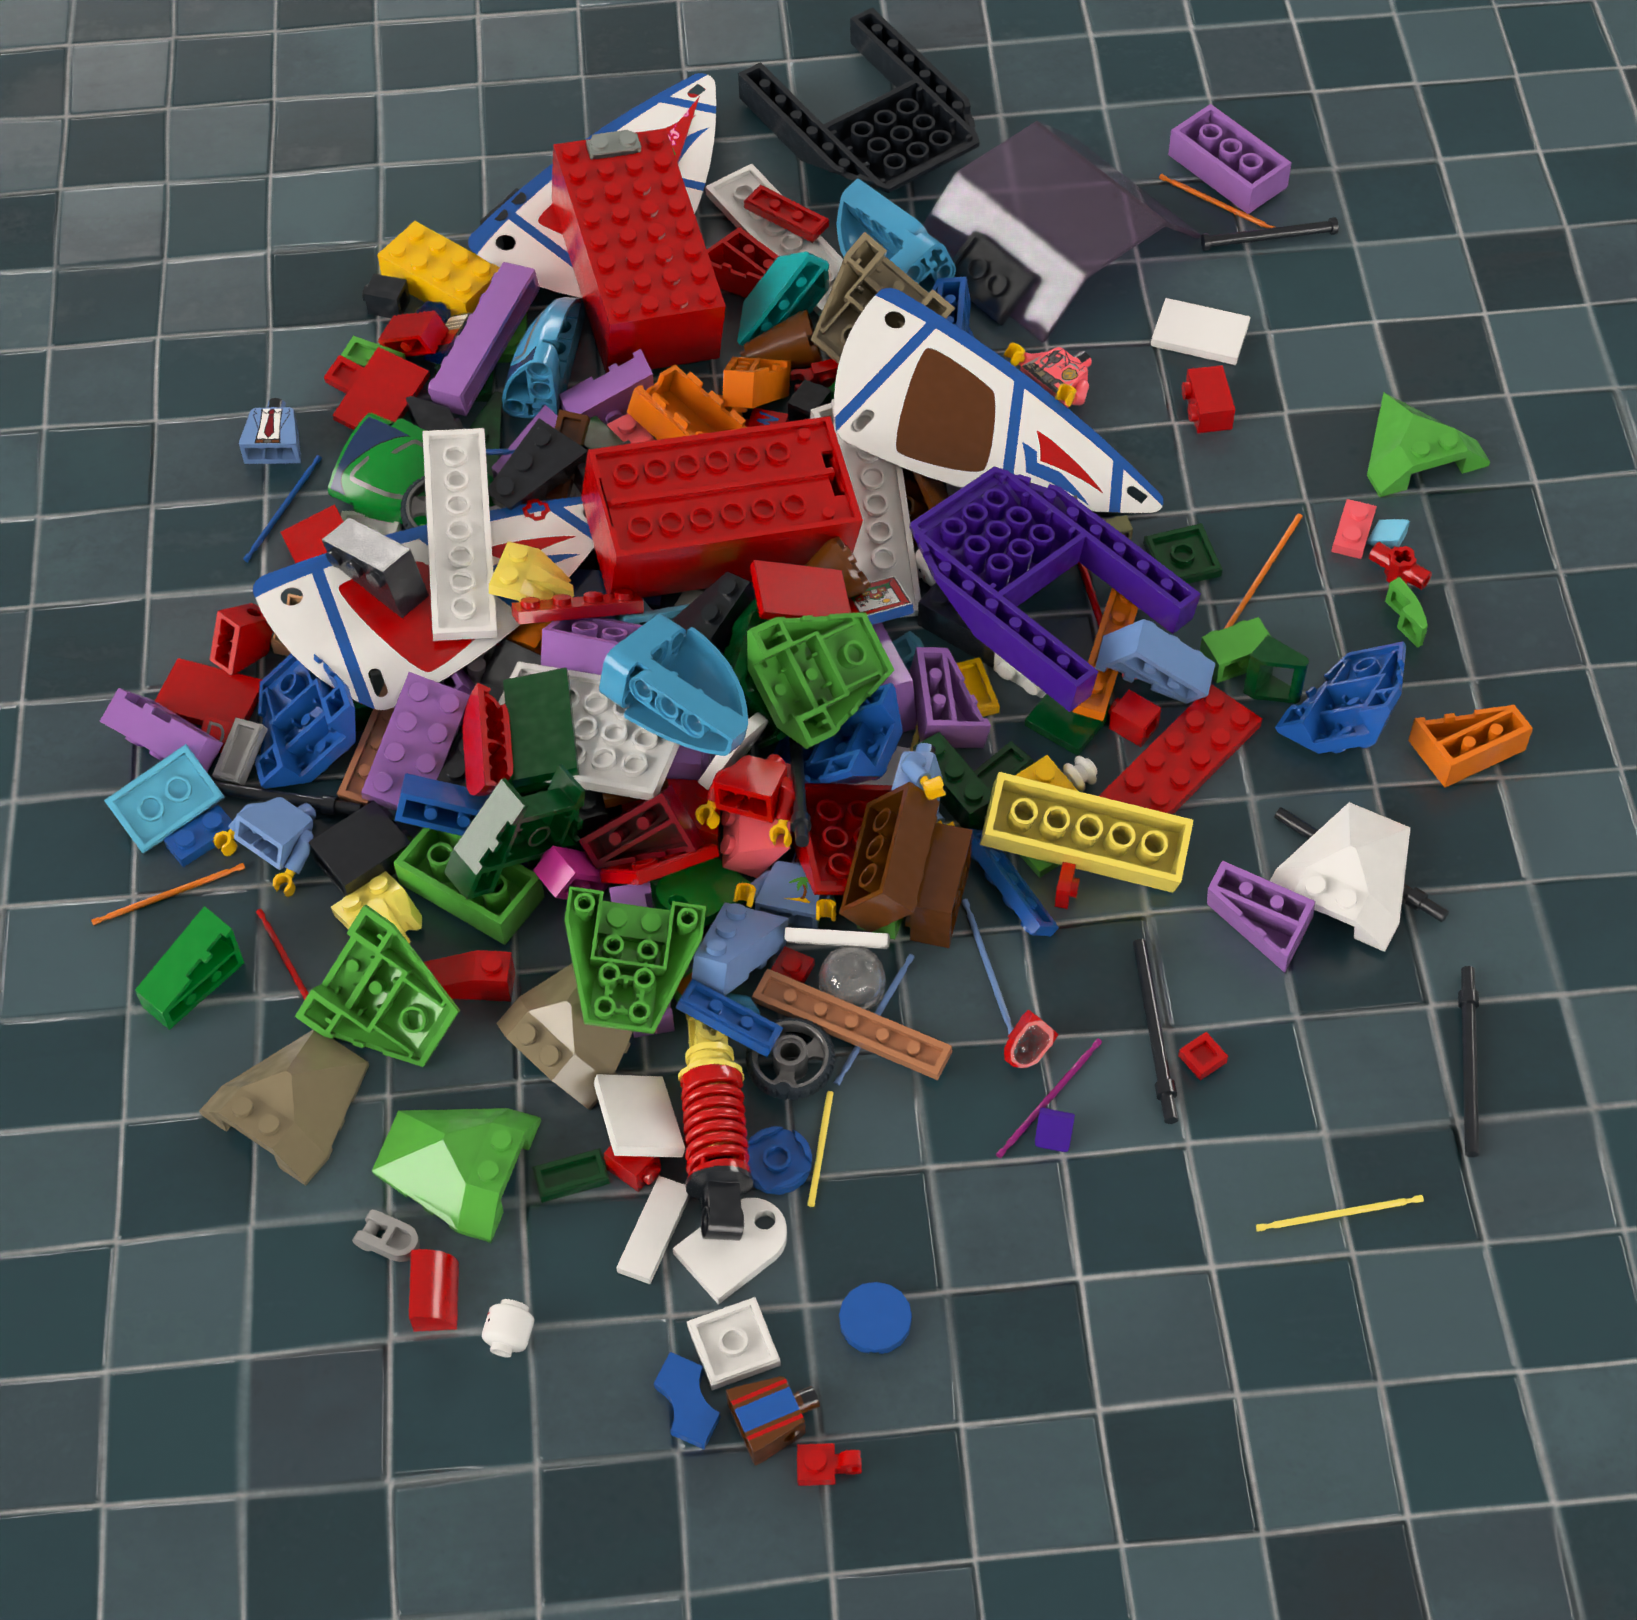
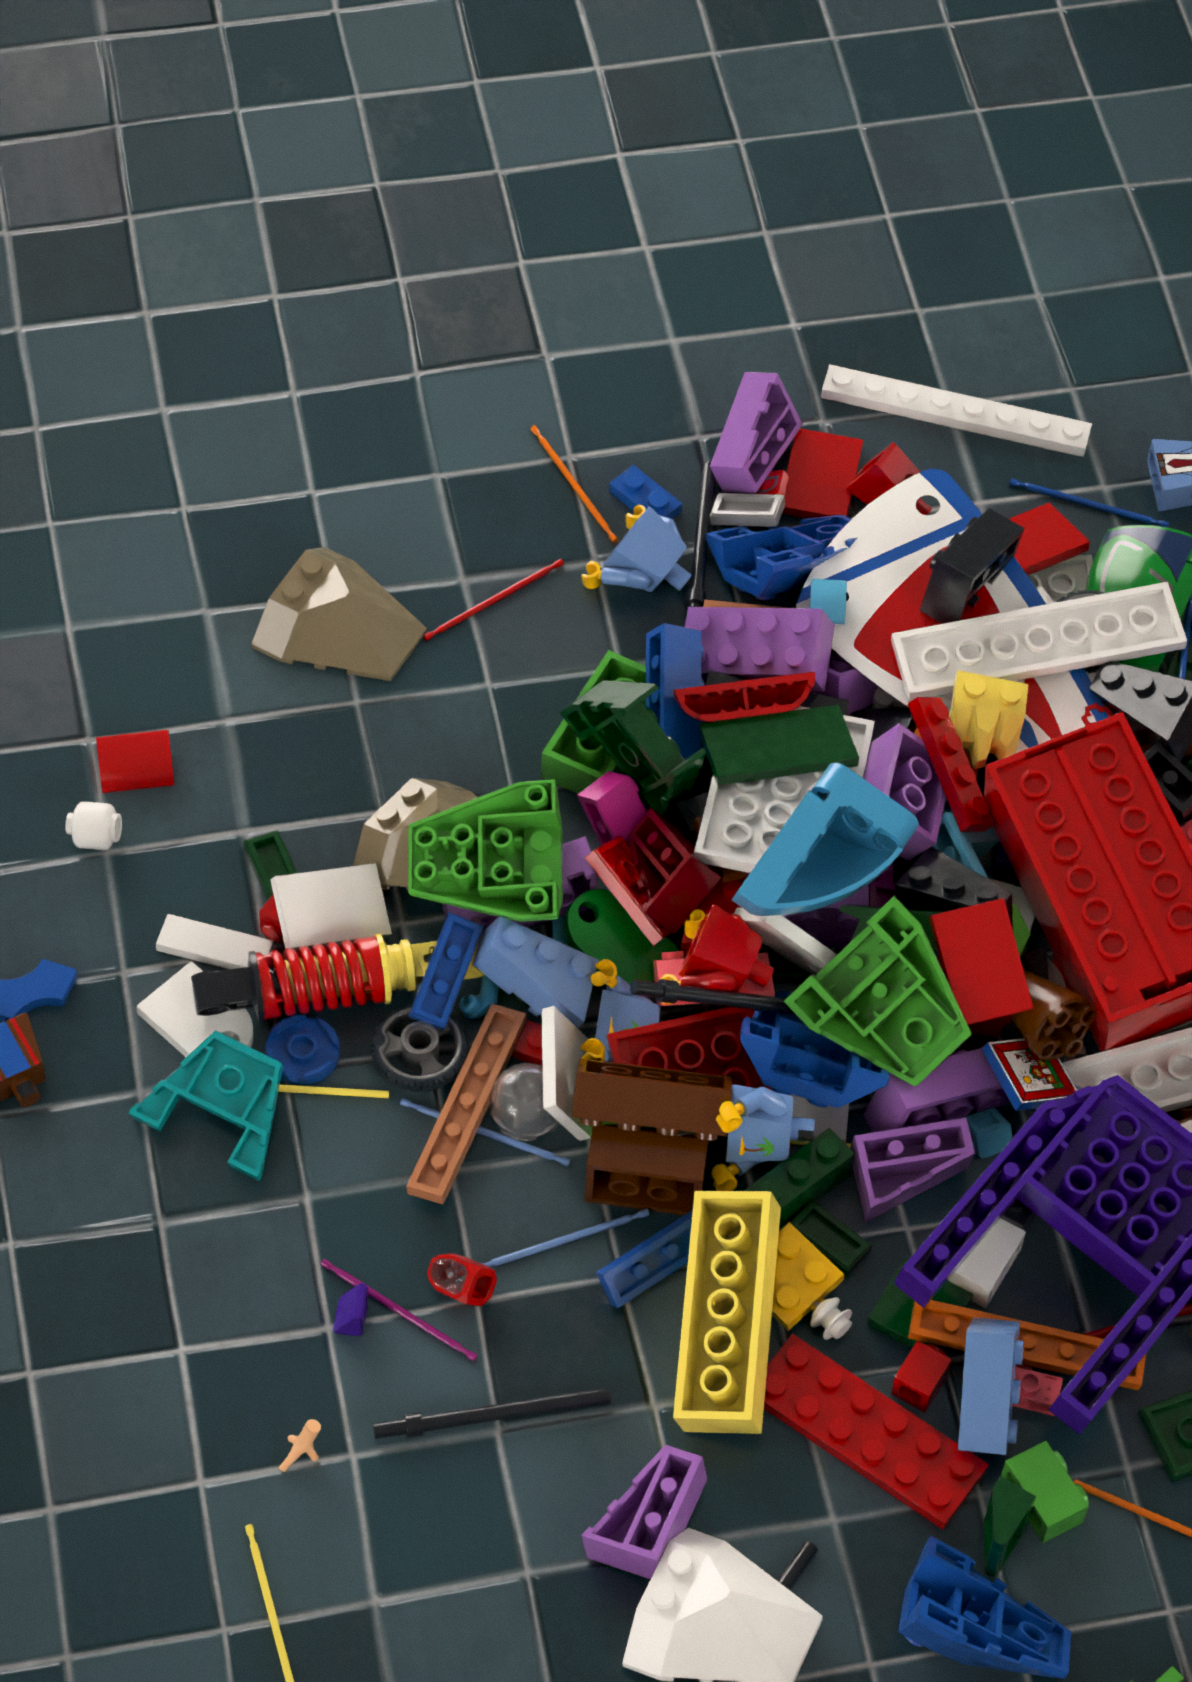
camera: 80 degrees right, 0 degrees up
medium azure tile [104,744,225,854] -> none
green wedge [135,906,245,1030] -> none
bright green wedge [295,905,460,1067] -> none
black brick [308,800,413,897] -> none
light yellow plate [331,871,422,943] -> none
light grey plate [352,1209,420,1262] -> none
bright green wedge [372,1108,541,1243] -> none
red slope [424,950,515,1002] -> none
white tile [687,1297,781,1391] -> none
blue tile [839,1282,912,1354] -> none
yellow tile [956,657,1000,717] -> none
red plate [1054,862,1080,909] -> none
red plate [1178,1032,1228,1081] -> none
none -> teal wing [128,1030,283,1181]
none -> light nougat bar [279,1419,321,1472]
none -> medium azure slope [810,579,847,625]
none -> white plate [821,364,1092,457]

